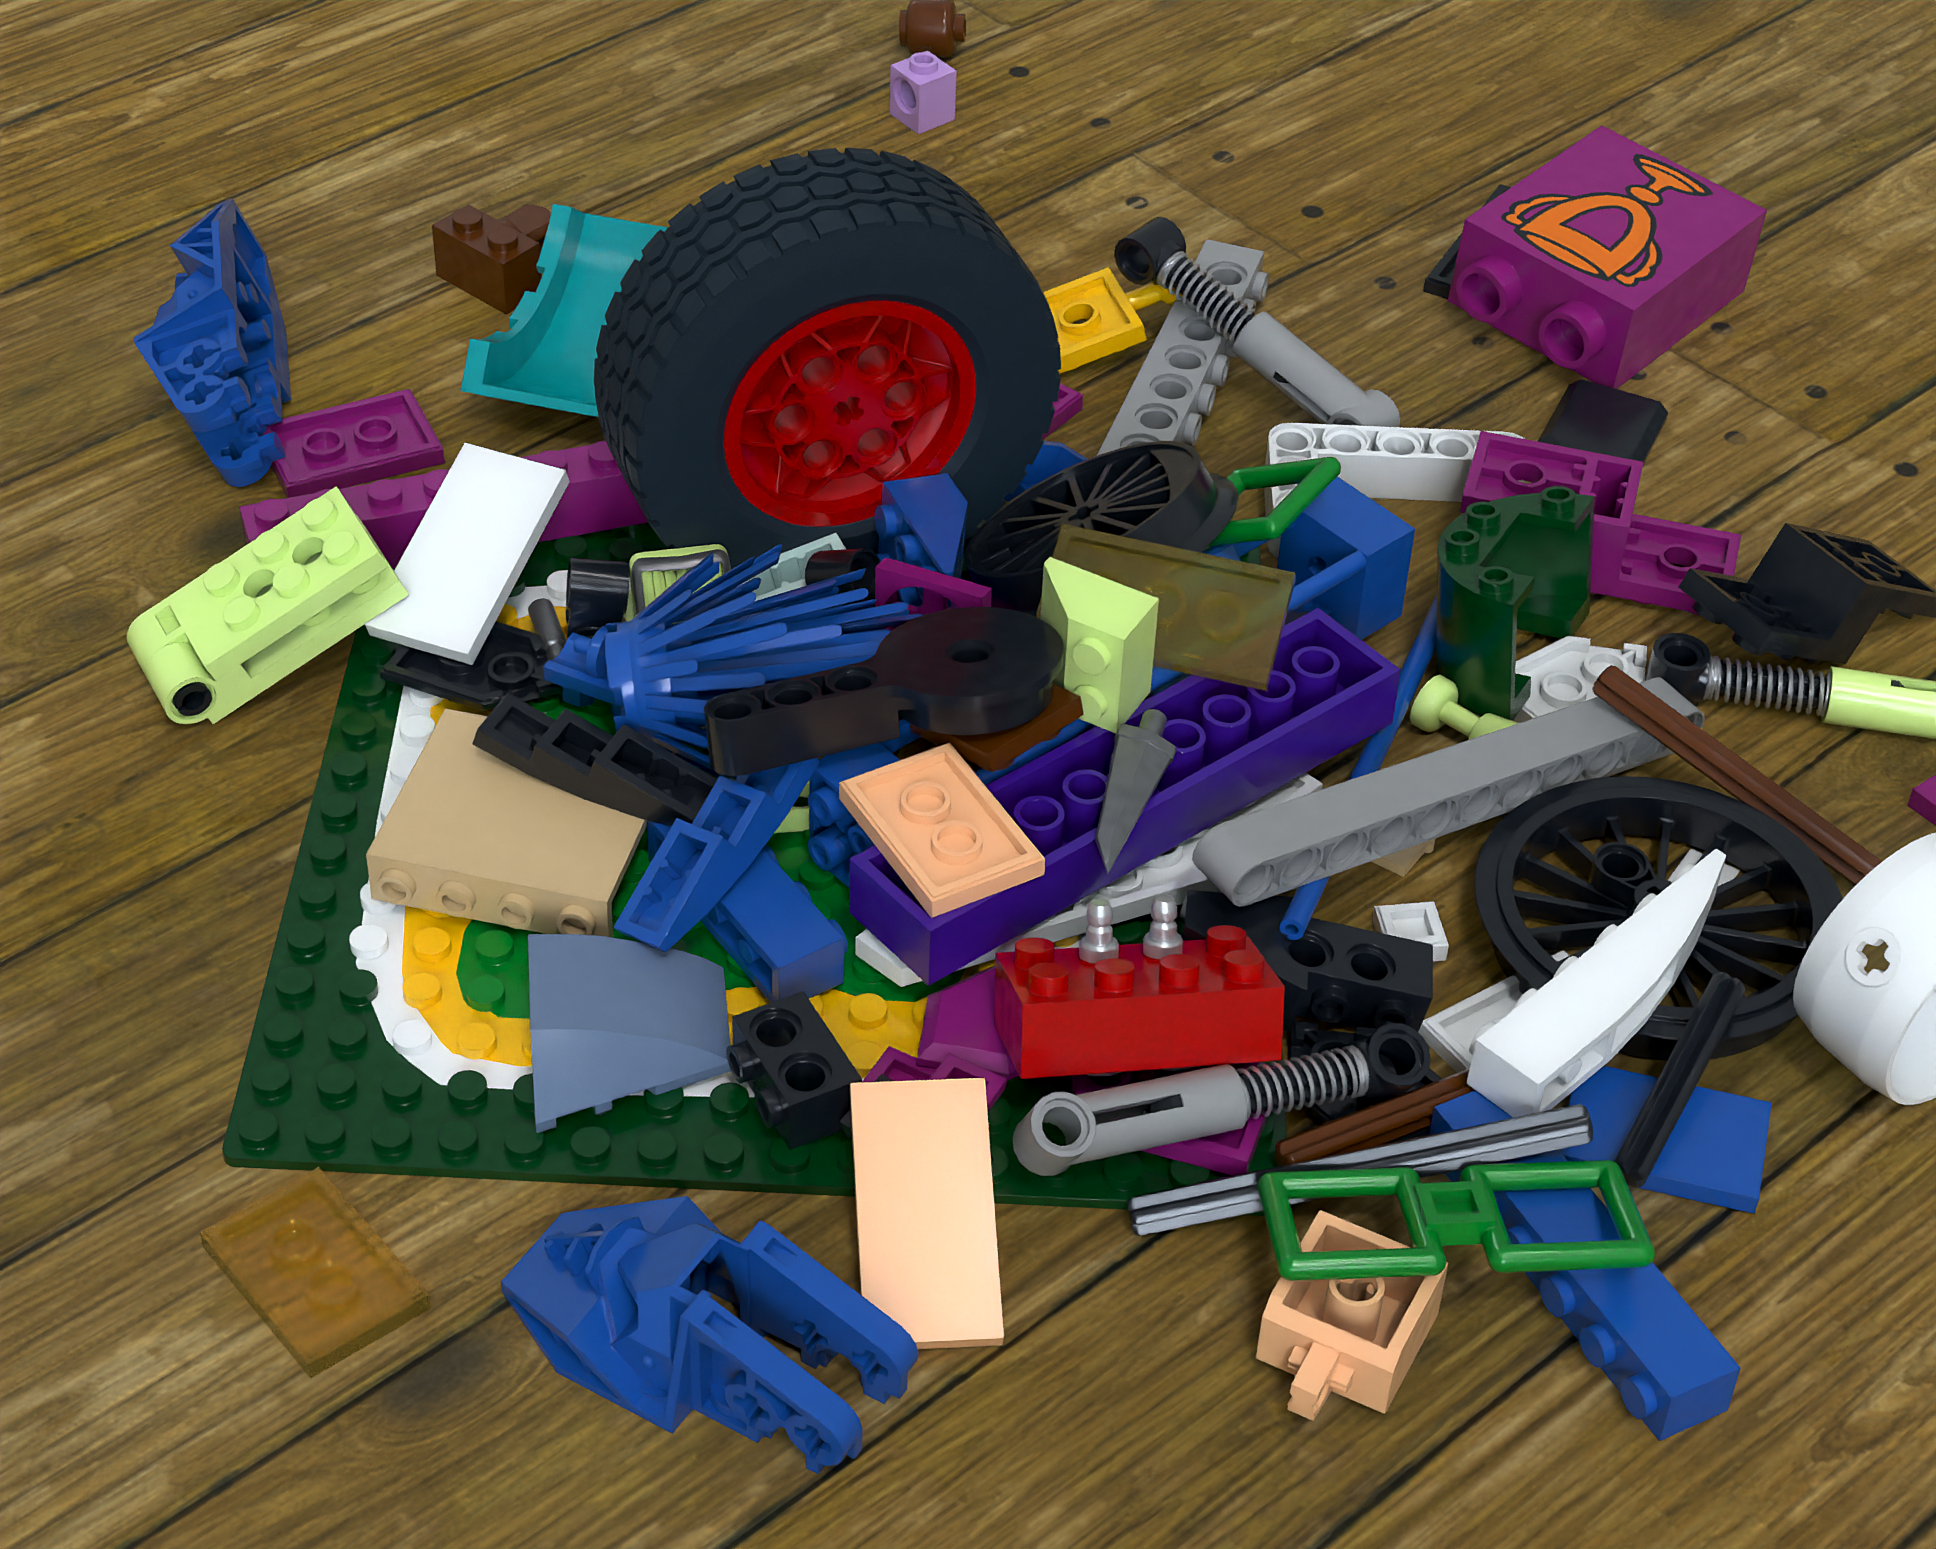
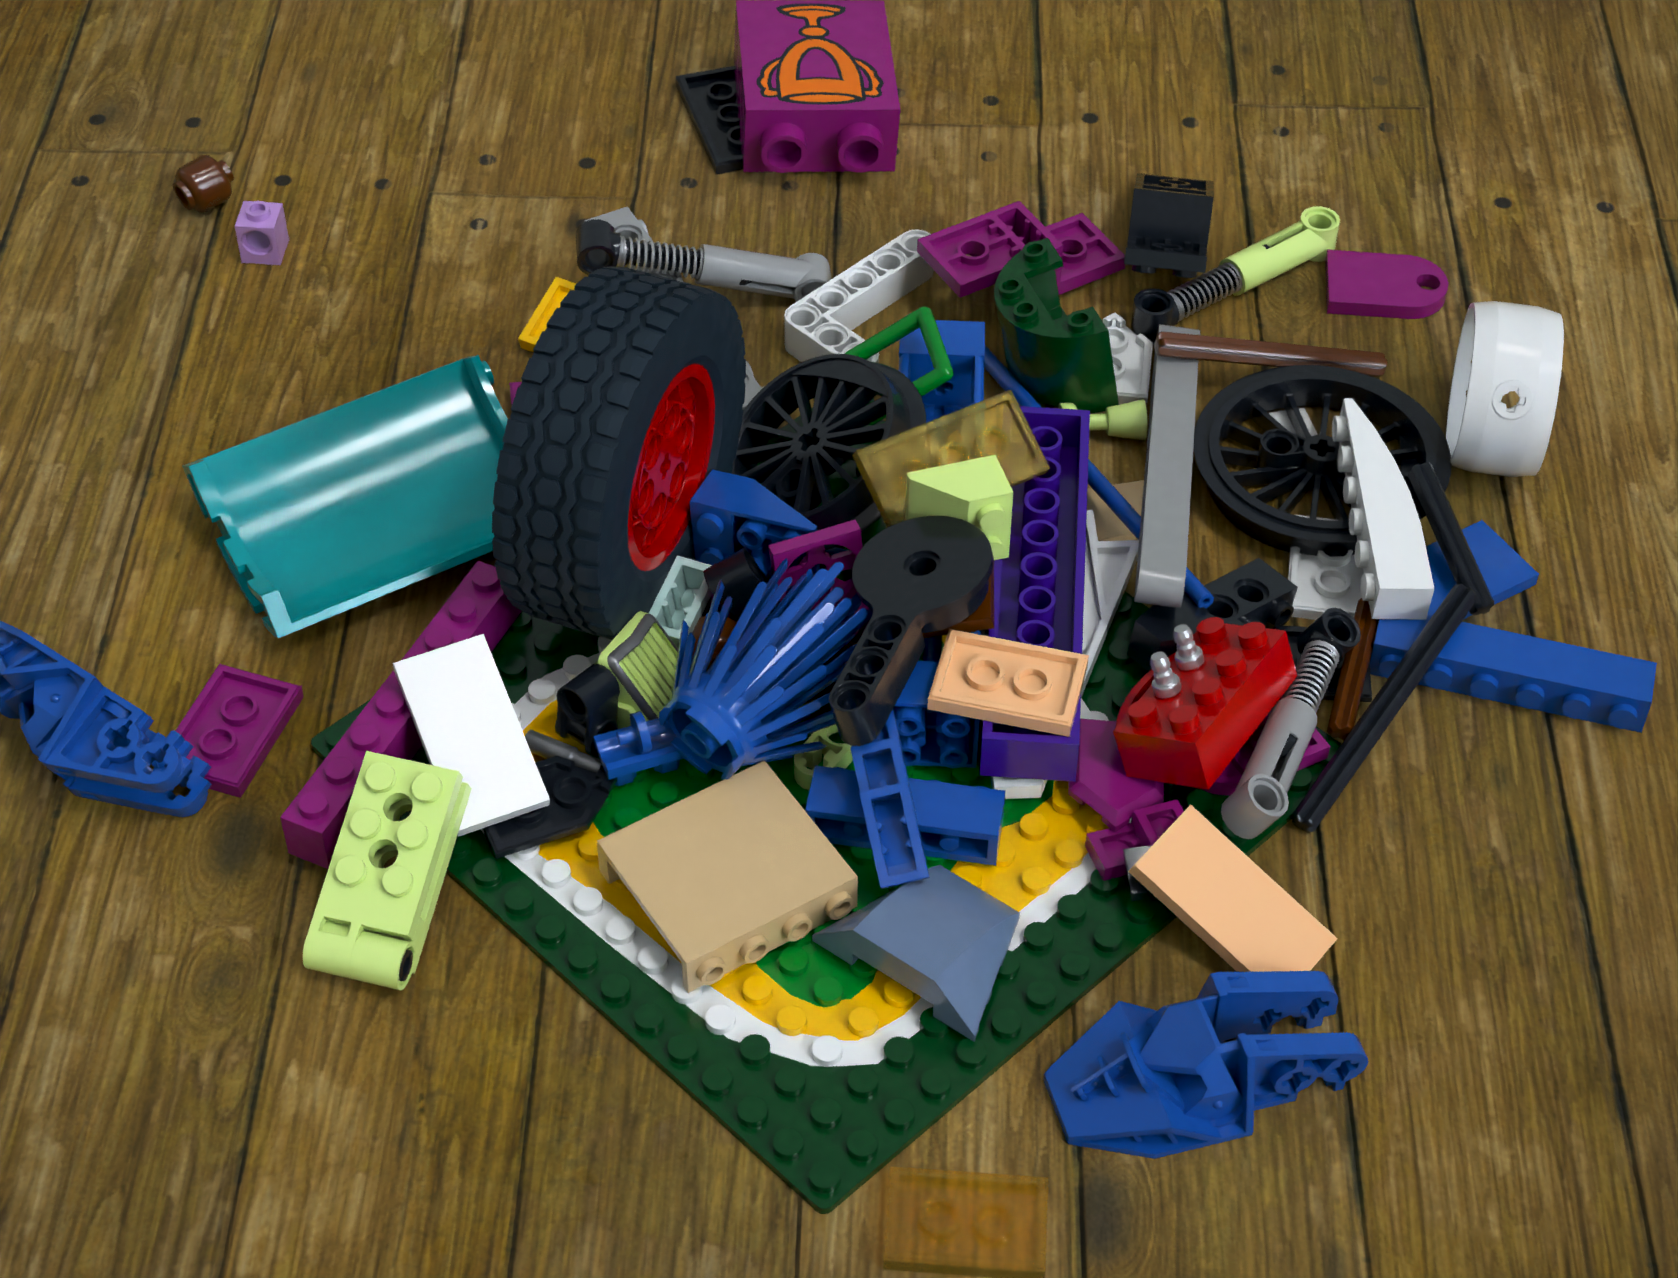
camera: 45 degrees left, 5 degrees up
reddish brown brick [432,204,551,315] -> none
black slope [472,693,717,826] -> none
black brick [726,991,862,1150] -> none
flat silver bar [1095,709,1177,874] -> none
light nougat hinge [1256,1210,1448,1421] -> none
green bar [1257,1160,1655,1281] -> none
white tile [1372,901,1449,961] -> none
black tile [1538,379,1668,465] -> none

